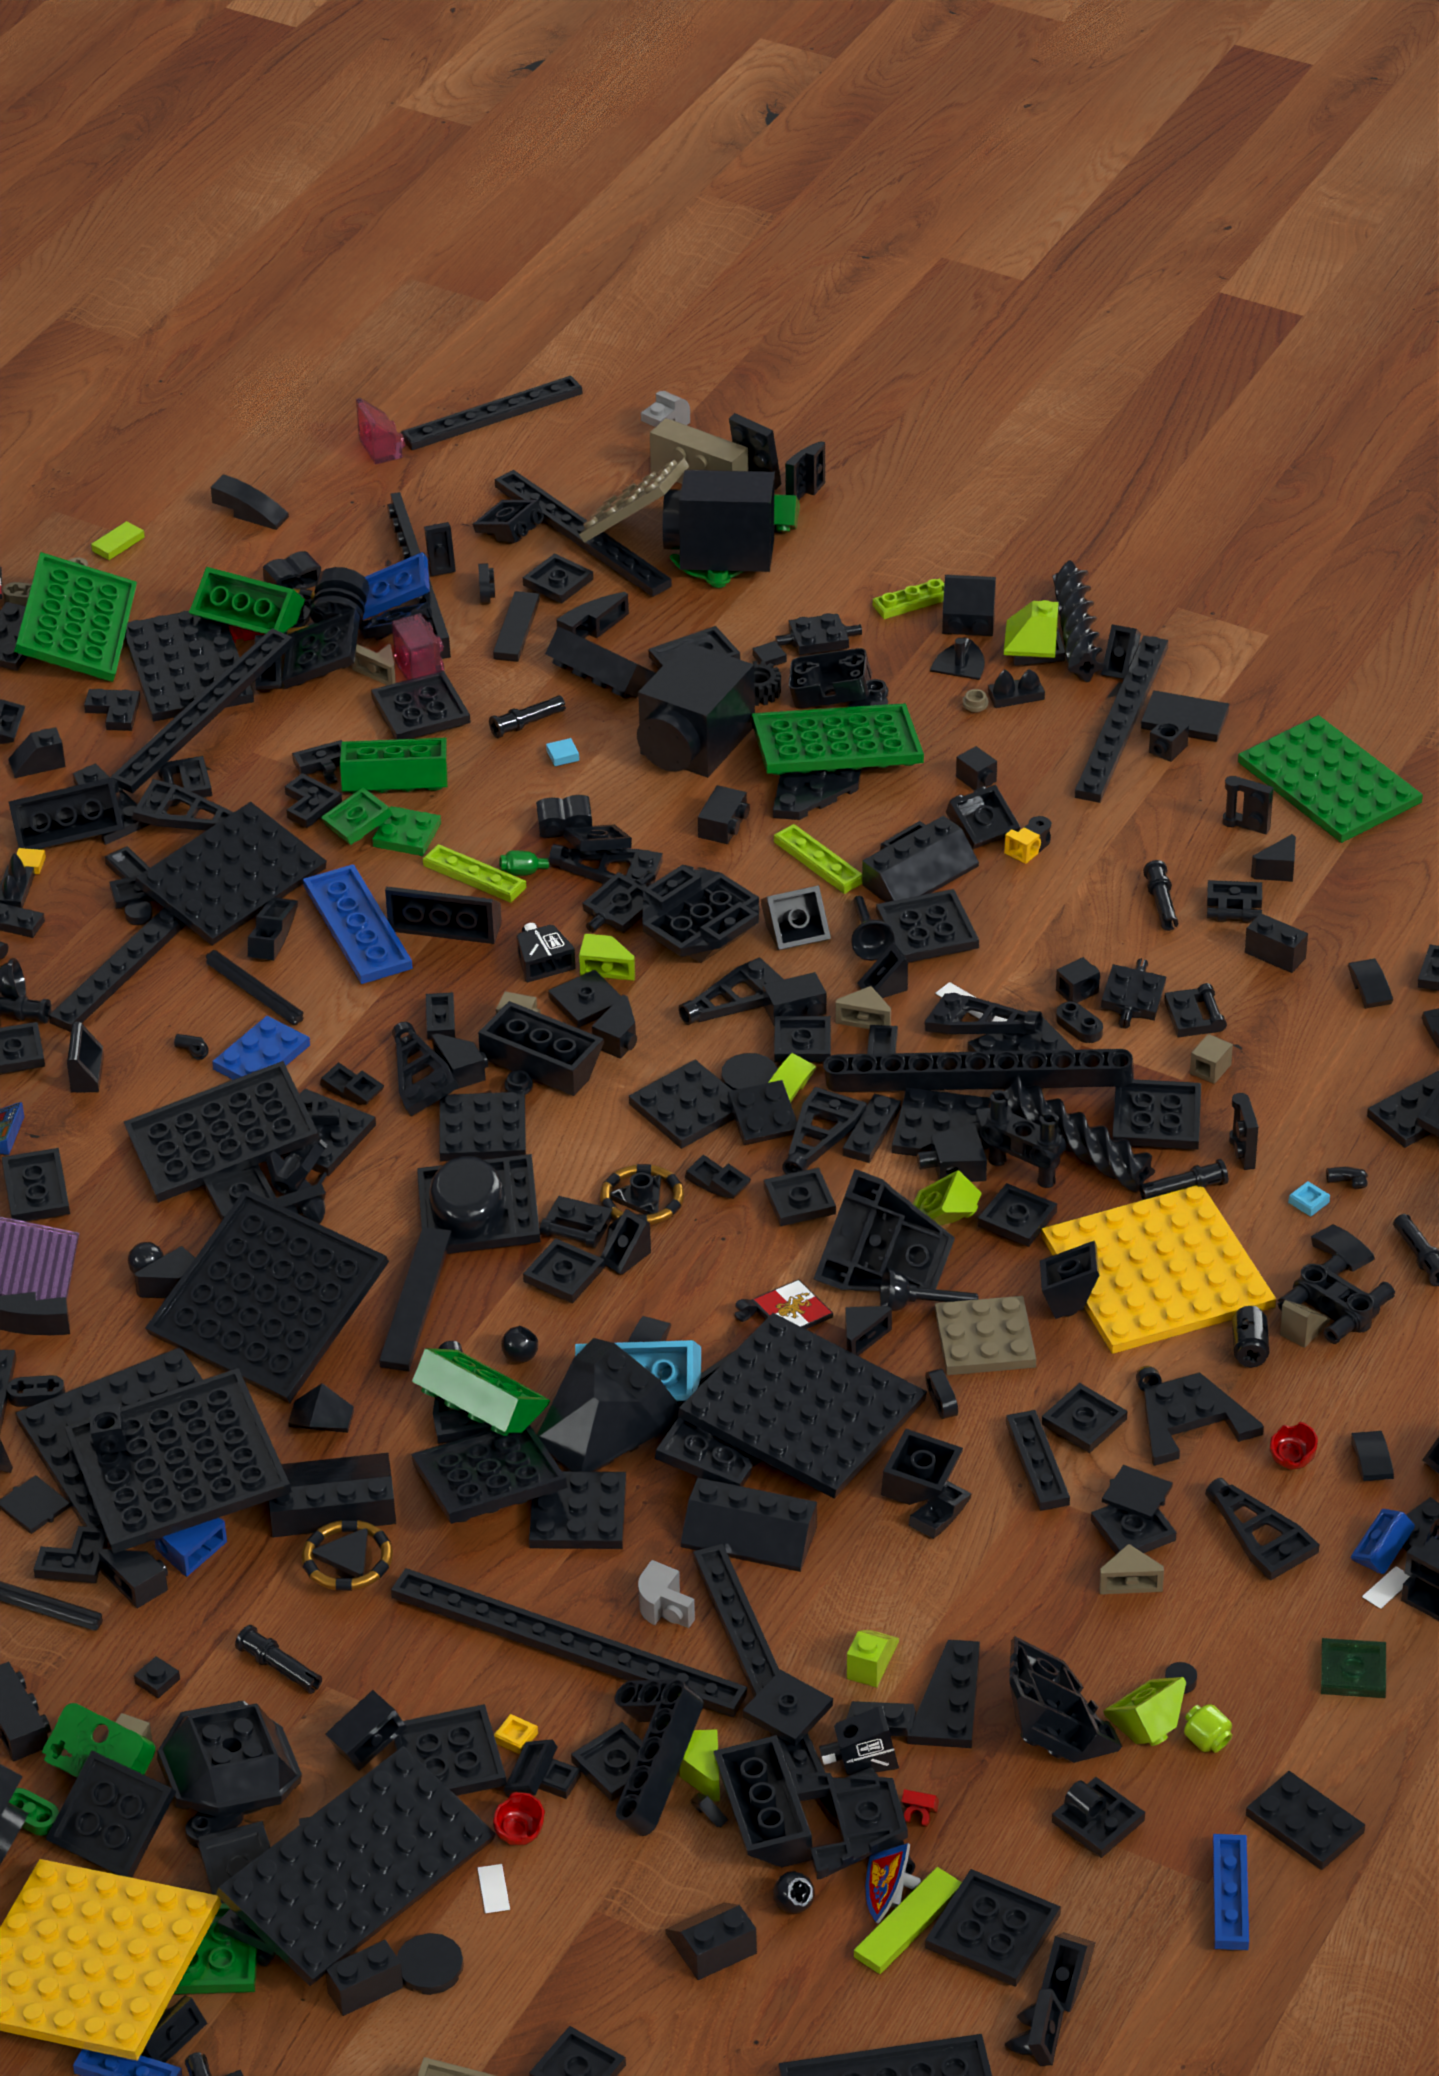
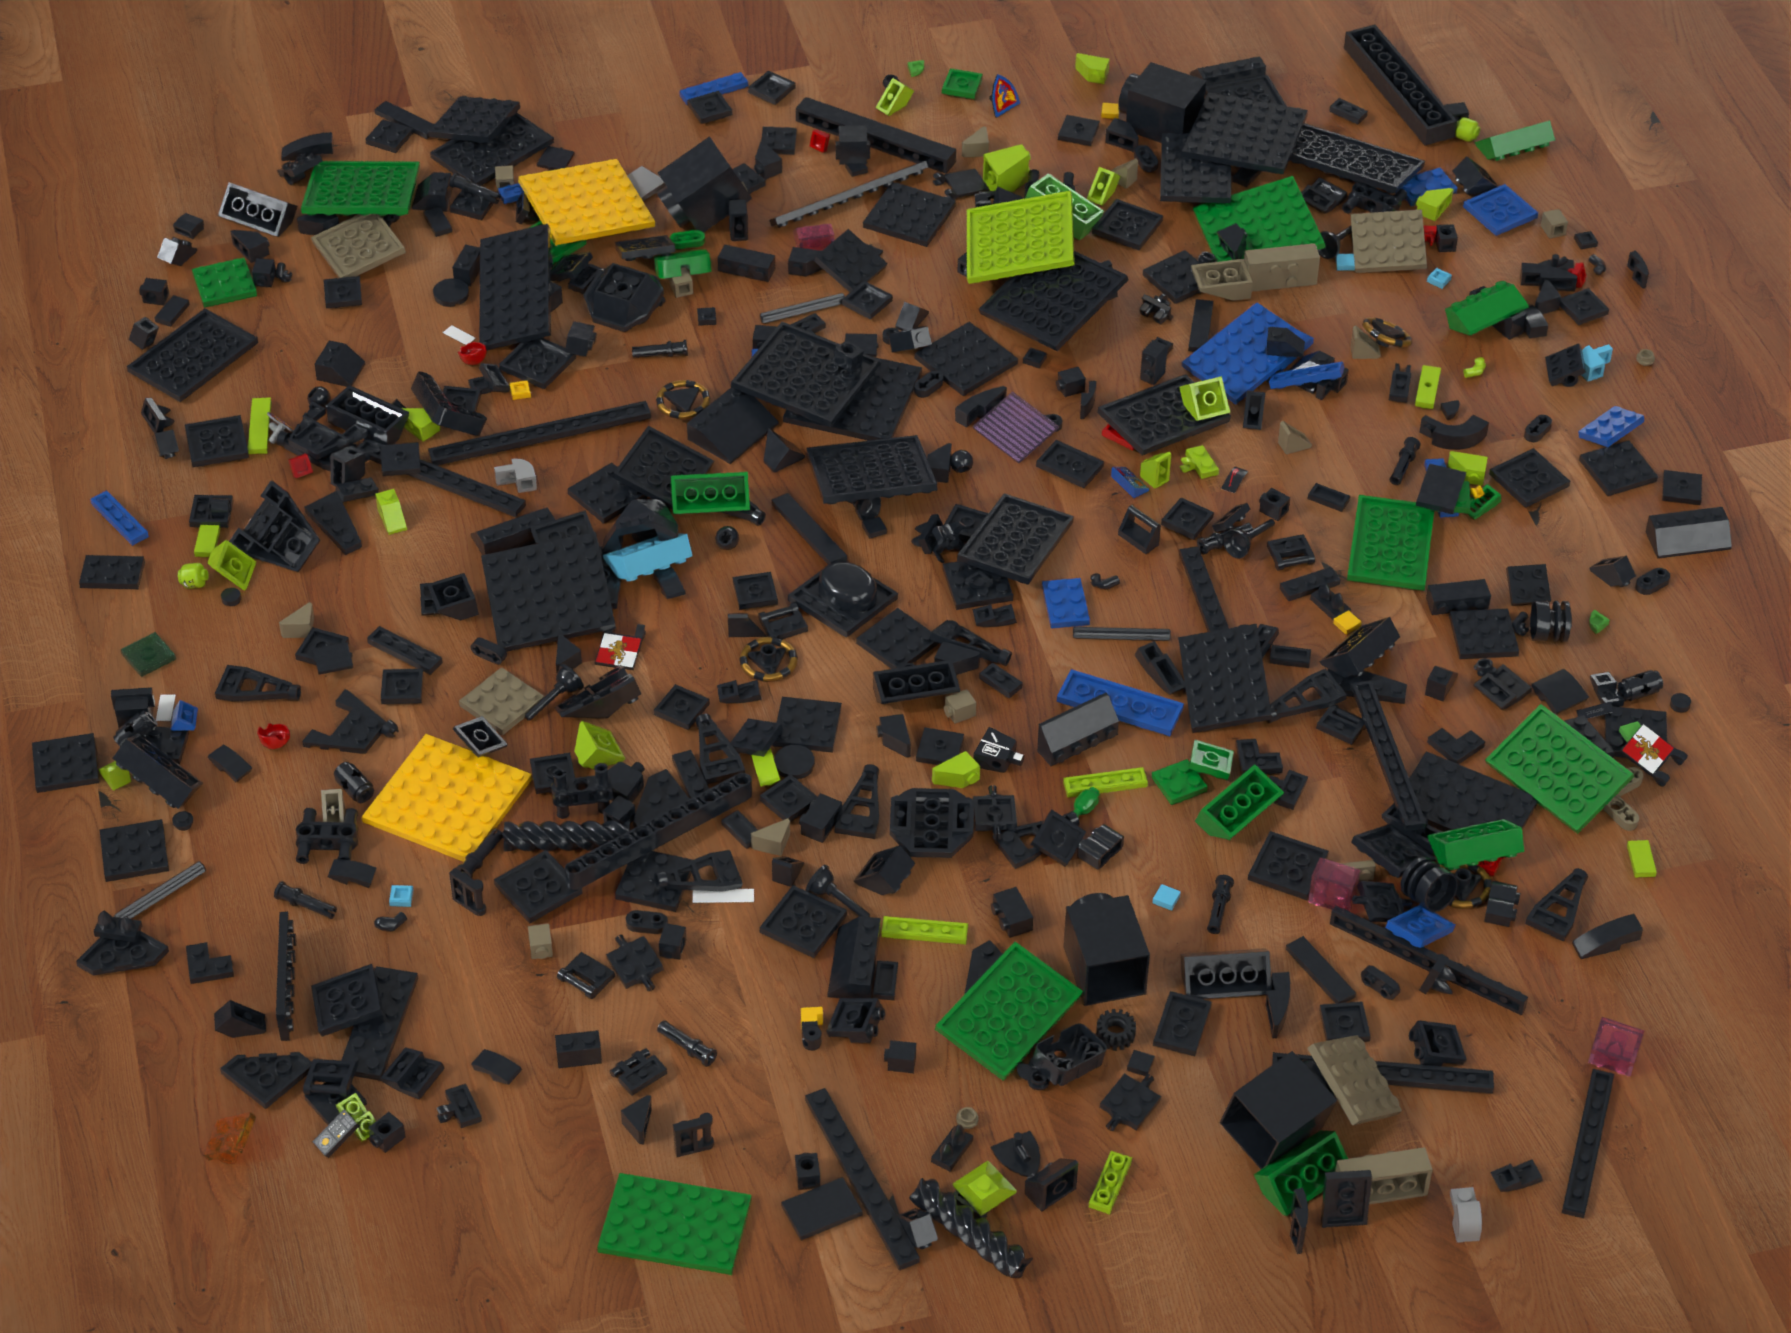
camera: 135 degrees right, 5 degrees up
none -> lime tile [194,525,220,557]
none -> black slope [1490,1159,1543,1192]
none -> black plate [1525,868,1588,942]

